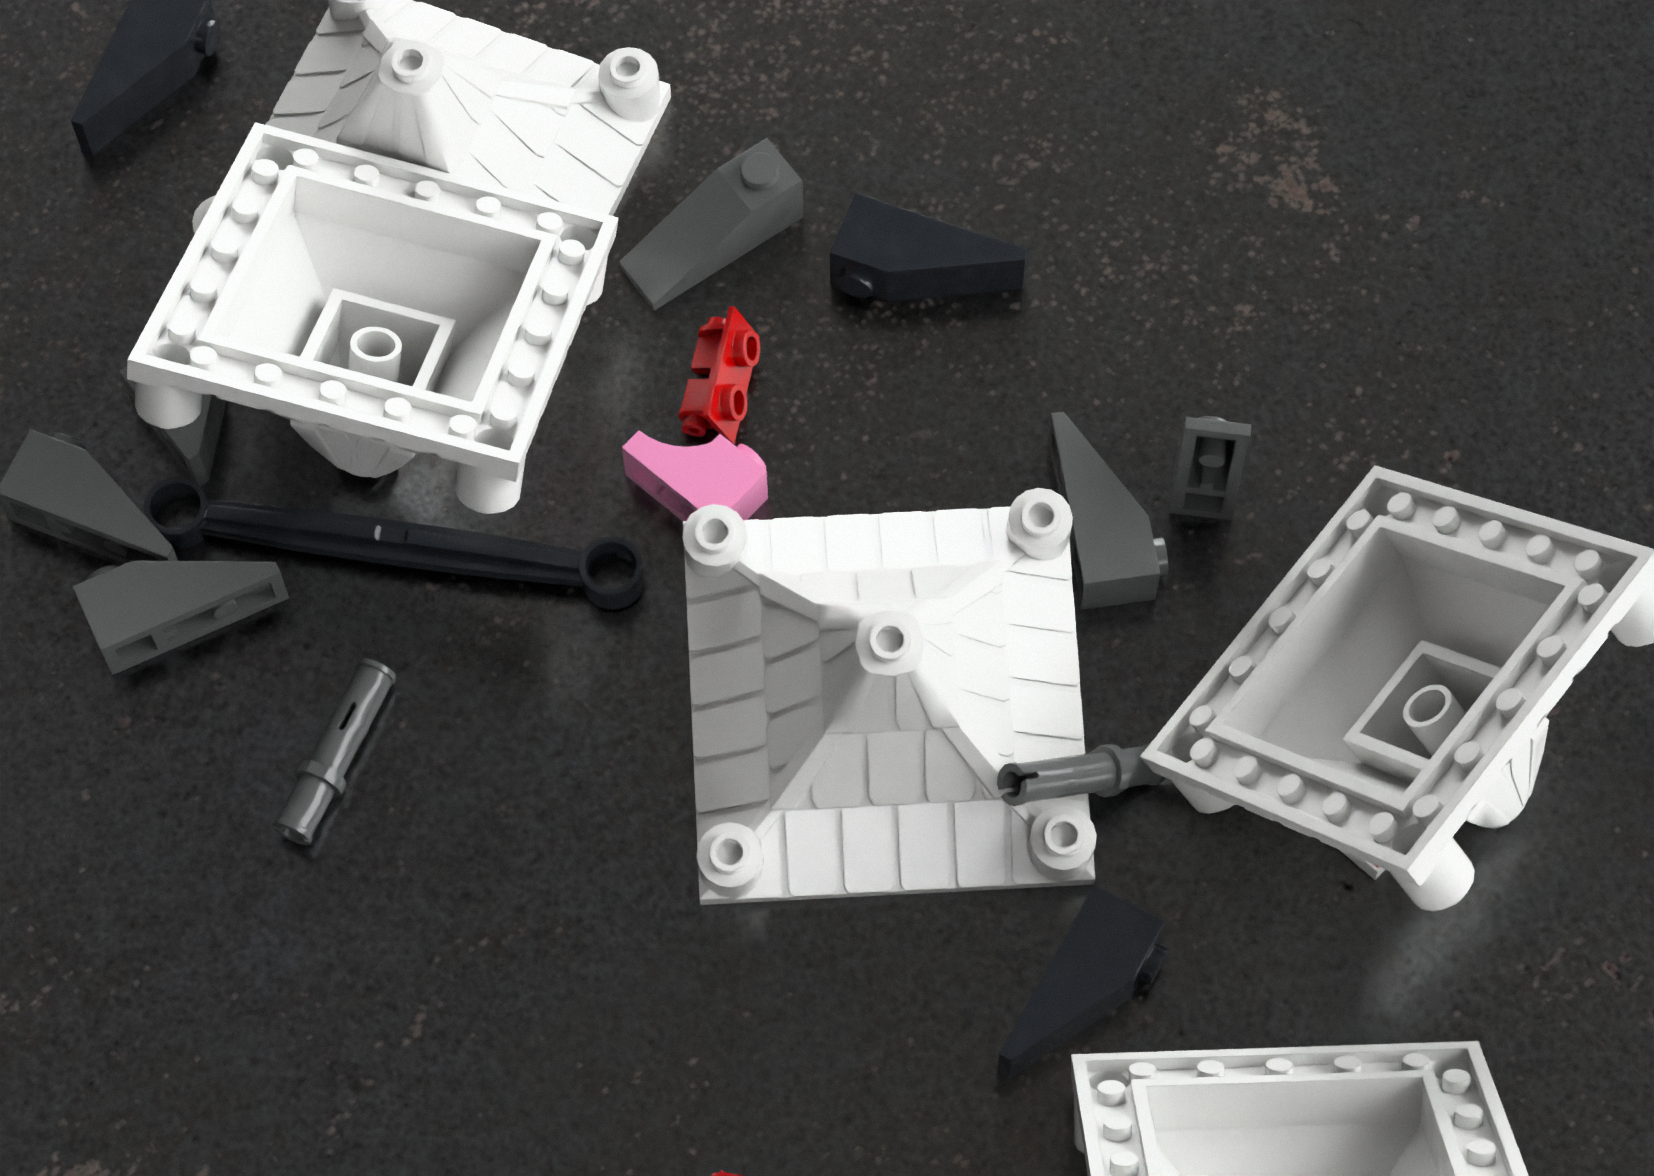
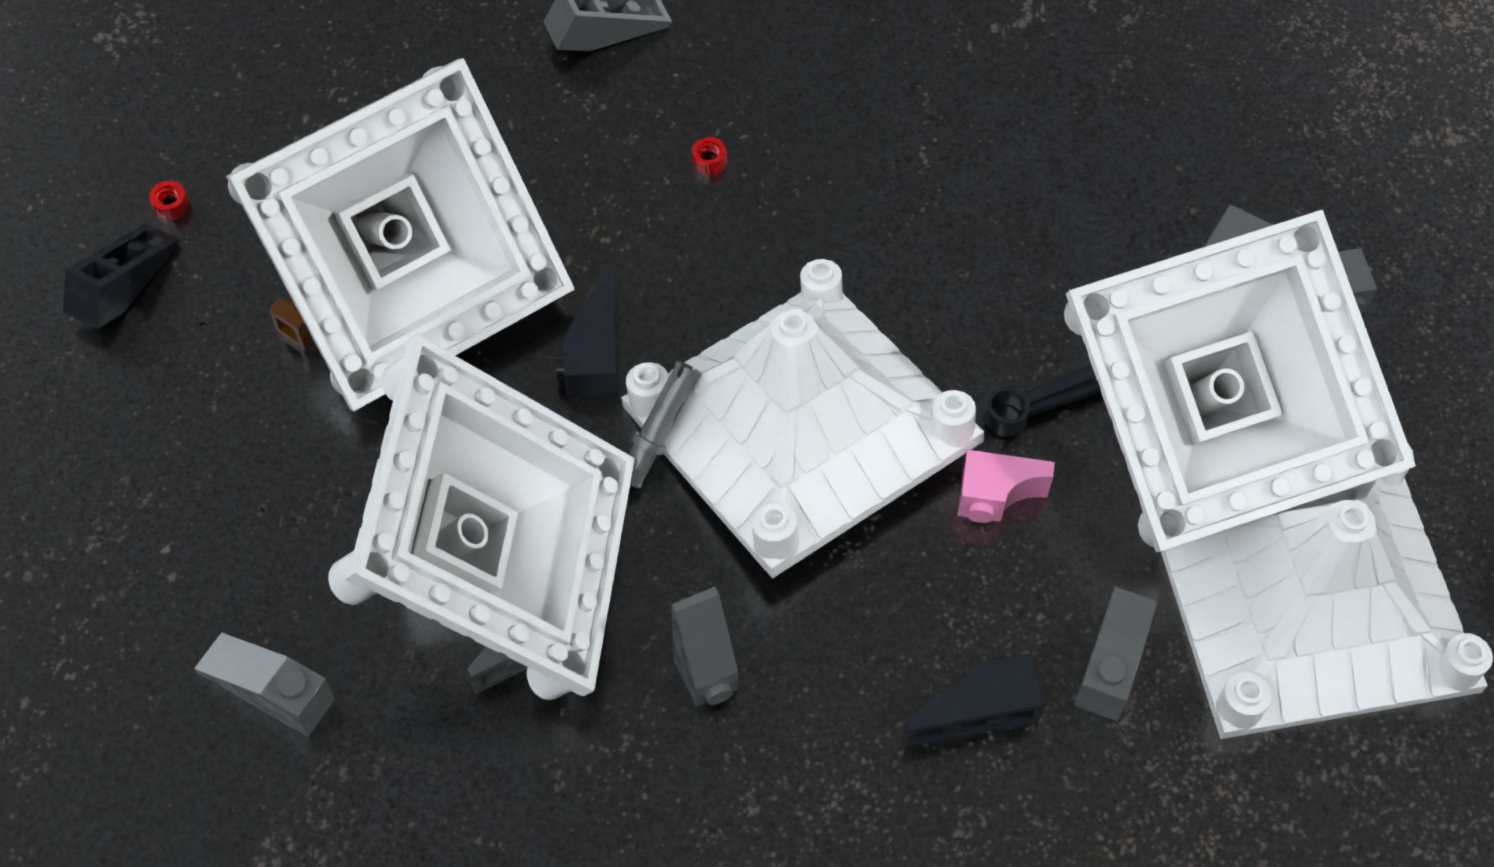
camera: 145 degrees right, 5 degrees down
dark grey pin [272,658,397,845] -> none
red hinge [678,306,760,445] -> none
dark grey slope [1048,412,1169,610] -> none

